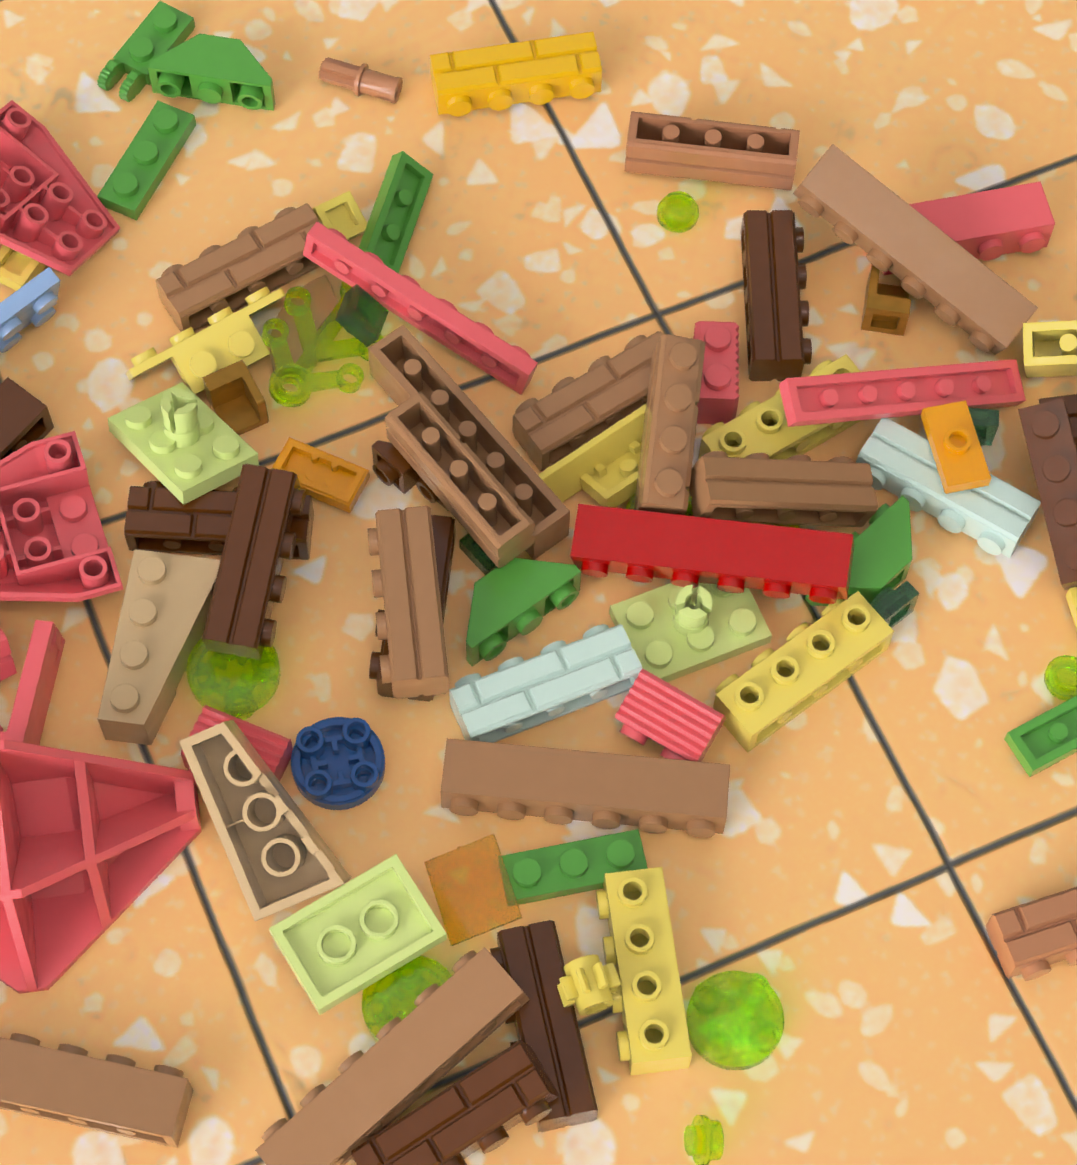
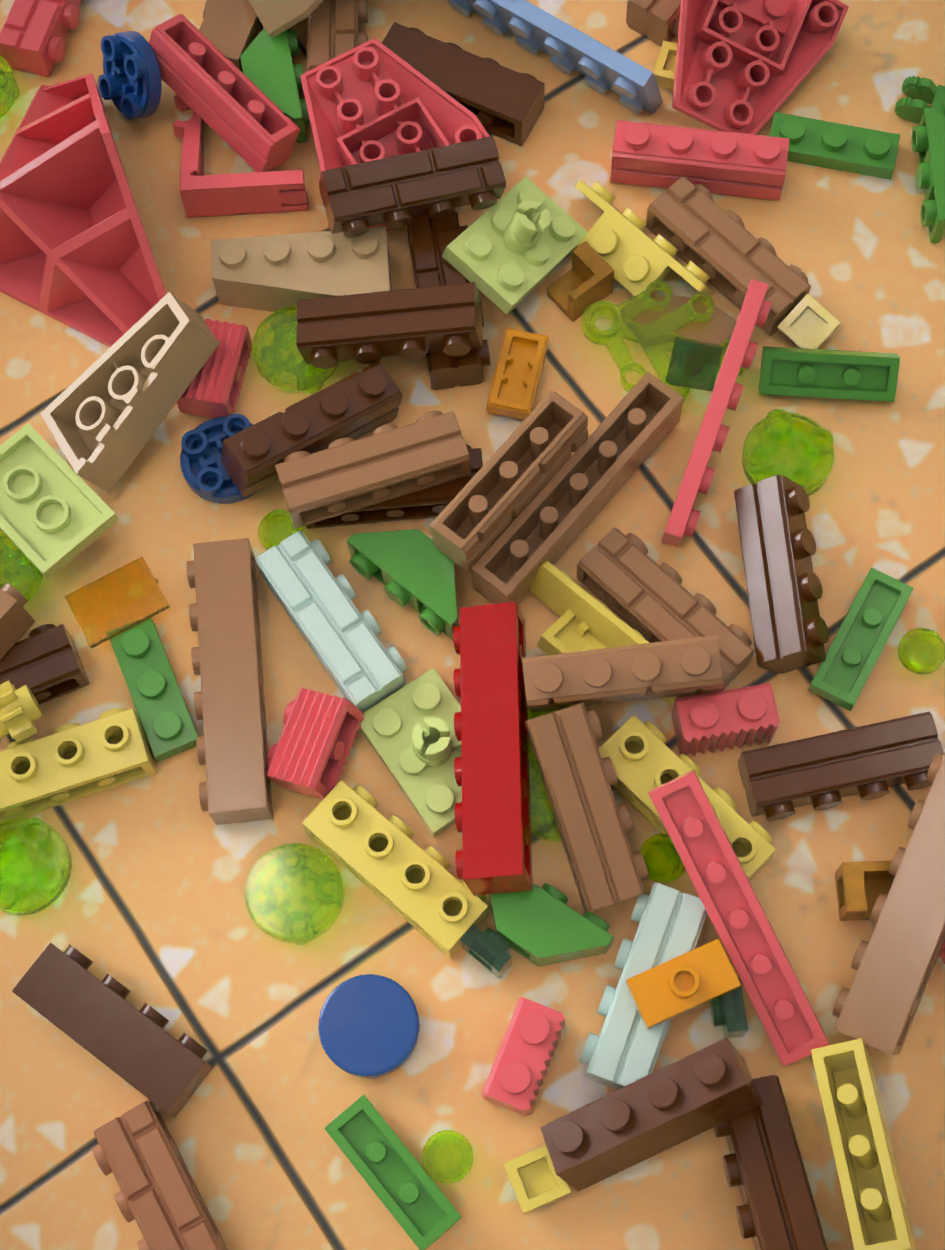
camera: 85 degrees right, 5 degrees up
none -> reddish brown brick [12,942,213,1117]
none -> reddish brown brick [221,361,403,497]
none -> clear neon green tile [245,843,345,945]
none -> clear neon green plate [258,510,304,550]
none -> reddish brown brick [318,136,506,237]
none -> blue tile [318,974,420,1079]
none -> coral brick [482,997,565,1116]
none -> coral brick [610,120,789,201]
none -> clear neon green plate [640,834,685,883]
none -> brick [734,475,829,674]
none -> clear neon green tile [742,409,834,497]
none -> bright green plate [808,567,914,711]

